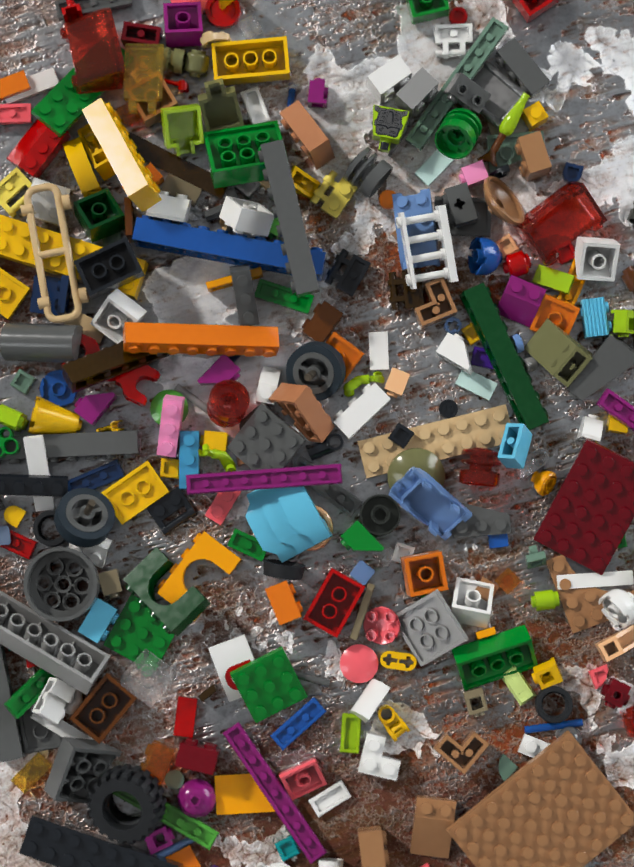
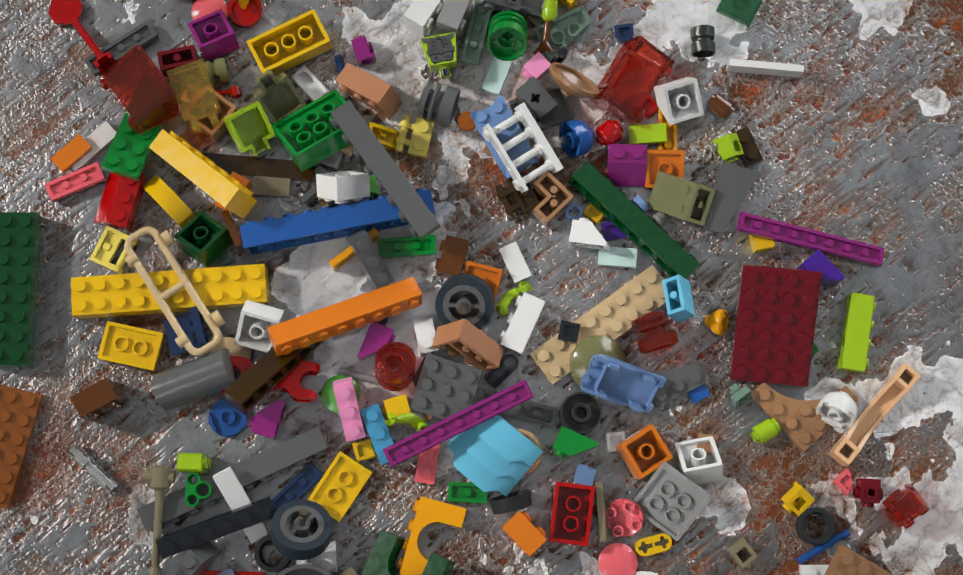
camera: 30 degrees left, 5 degrees down
yellow tile [4,505,27,528] -> none
sand green tile [10,369,37,395] -> none
yellow cone [28,396,83,434] -> none
white plate [31,177,71,226] -> none
black brick [73,237,145,300] -> none
yellow slope [77,123,116,181] -> none
yellow hand [96,420,124,432] -> none
white slope [146,191,192,223] -> none
black plate [146,487,197,537] -> none
olive head [184,49,210,78] -> none
tan plate [200,31,232,48] -> none
black plate [324,249,371,297] -> none
light nougat brick [384,367,410,399] -> none
black piece [439,399,458,419] -> none
green slope [452,625,538,691] -> none
light orange tile [474,626,496,640] -> none
clear orange plate [494,567,522,595] -> none
light nougat tile [496,234,519,260] -> none
yellowish green tile [502,665,537,706] -> none
medium nougat brick [515,131,552,182] -> none
white sticker [556,570,634,590] -> none
white slope [576,414,604,443] -> none
medium azure brick [579,297,612,340] -> none

